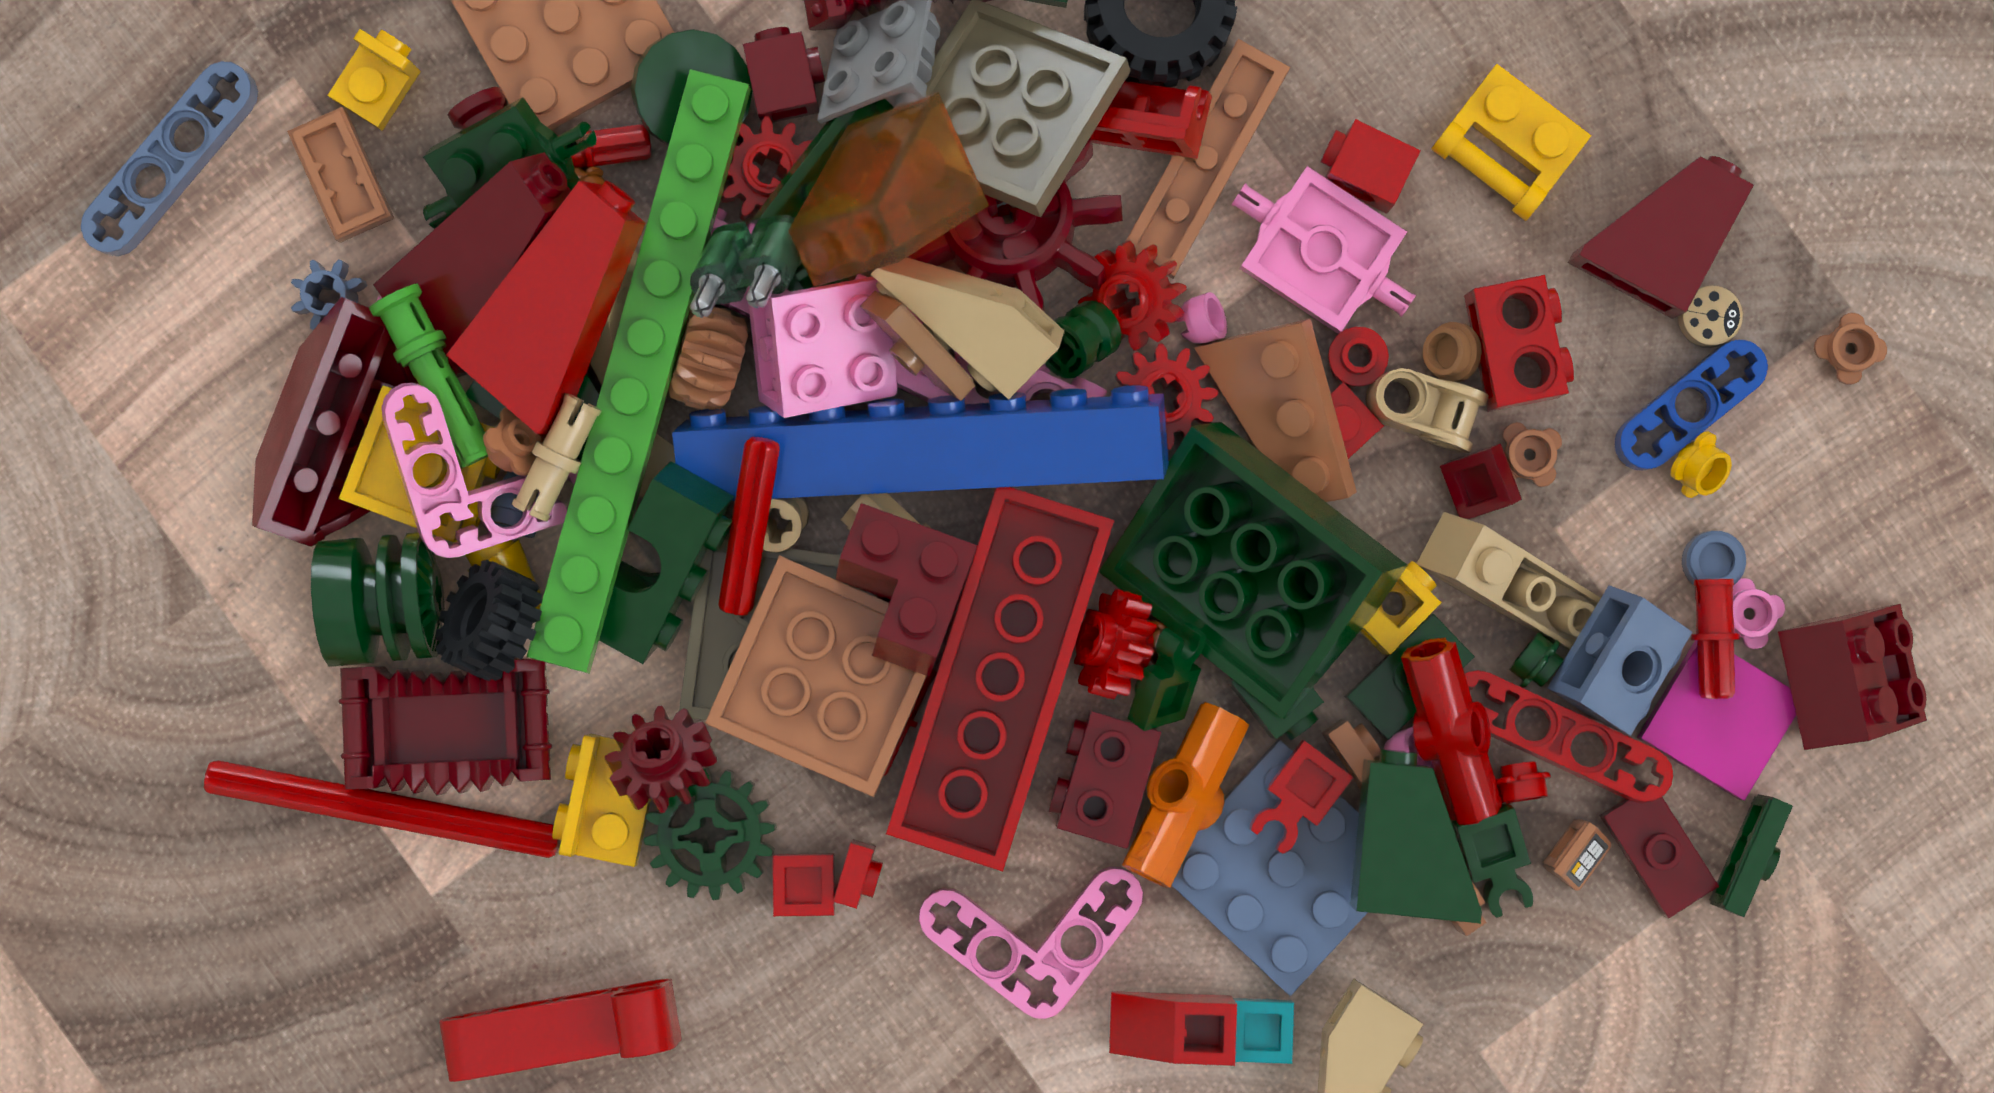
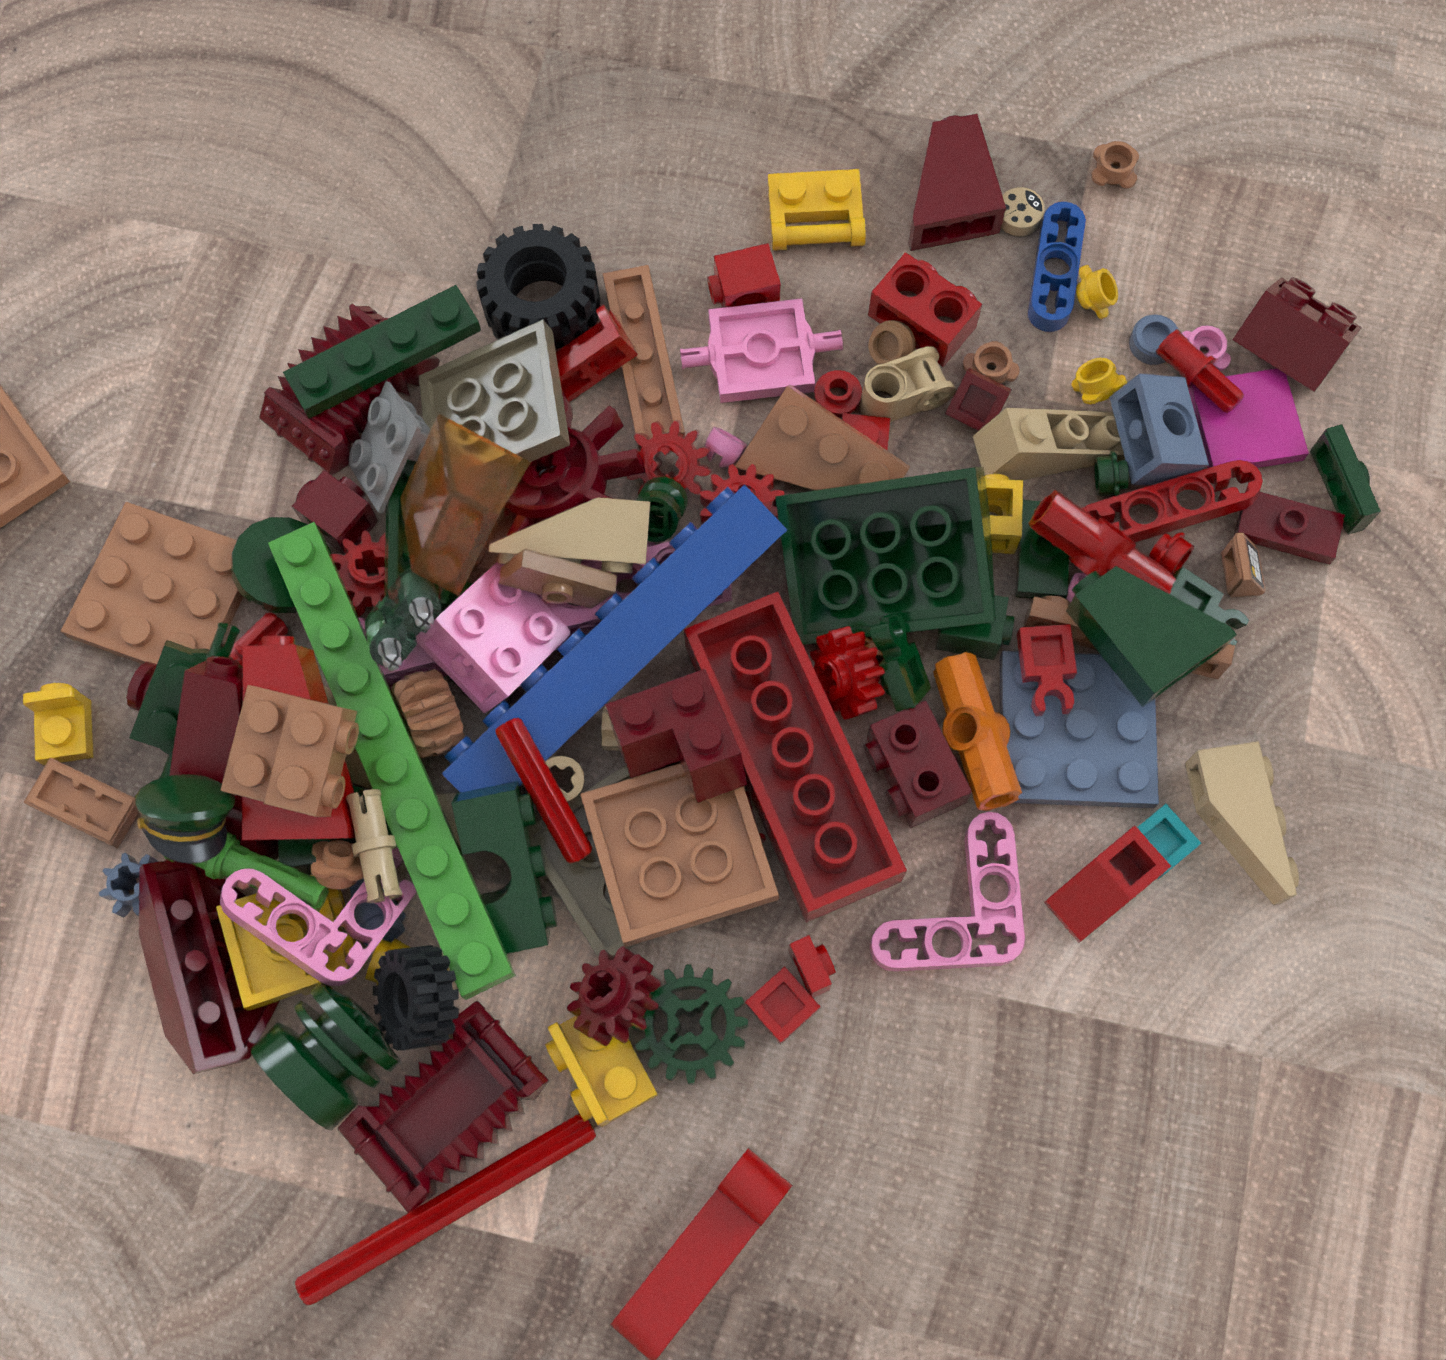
camera: 35 degrees left, 15 degrees down
none -> dark green piece [135,774,236,864]
none -> nougat plate [220,685,359,817]
none -> yellow plate [1071,358,1127,404]

